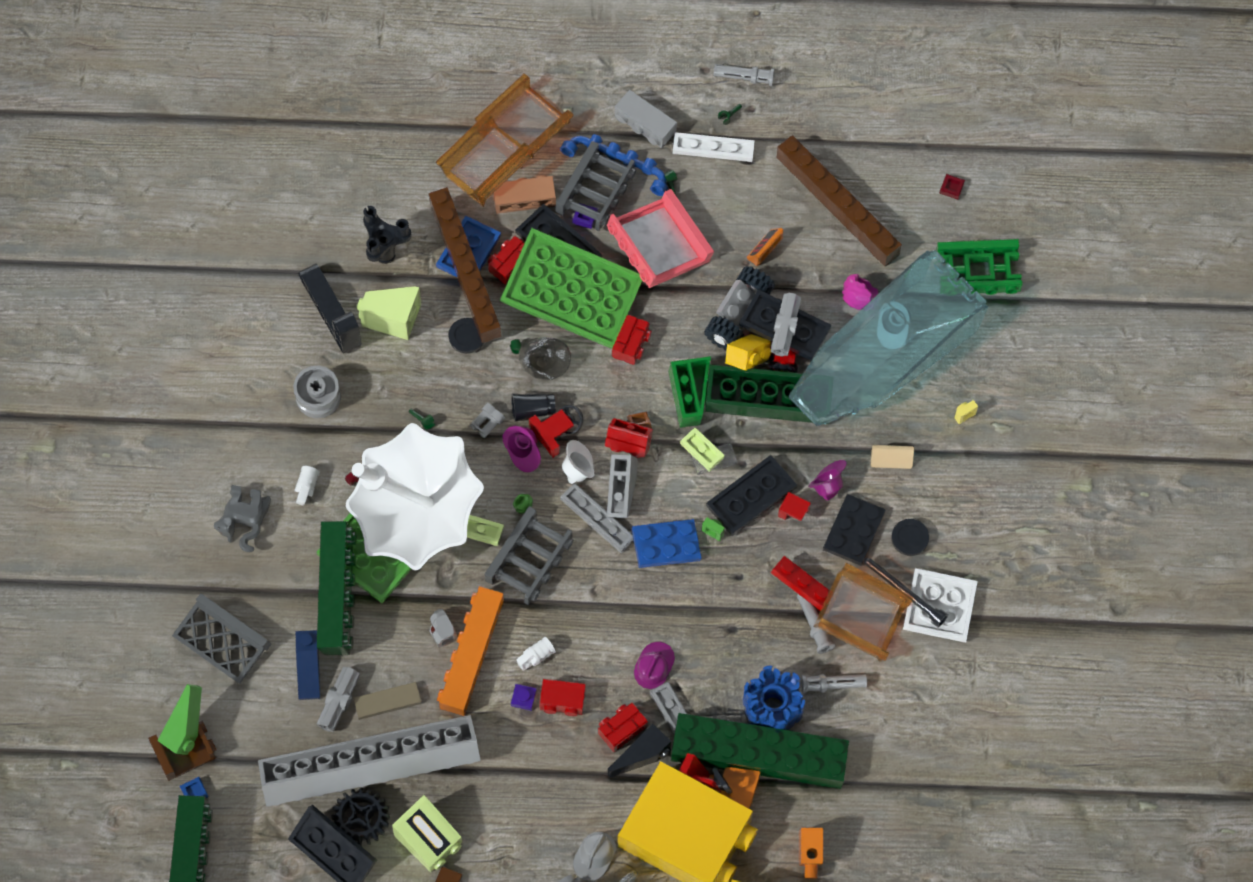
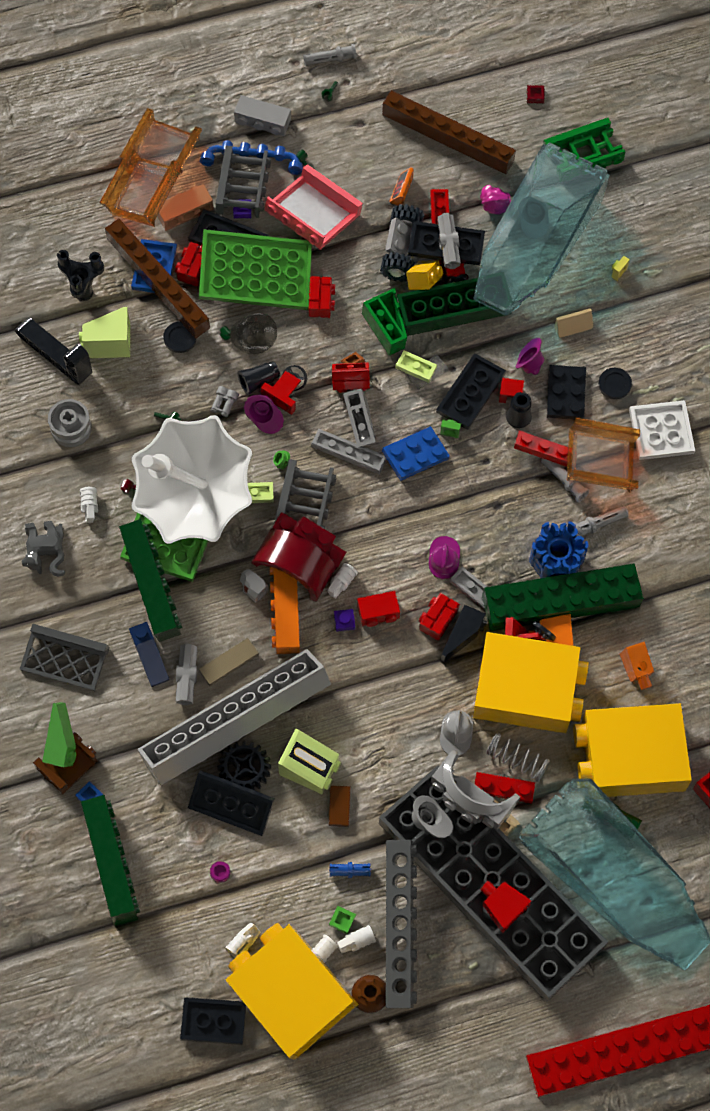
camera: 20 degrees left, 0 degrees up
white piece [562,440,594,484] -> none
white plate [673,132,755,162] -> none
black piece [864,558,948,628] -> none
none -> dark red piece [251,512,347,602]
none -> red plate [430,189,449,224]
none -> black plant [506,392,532,428]

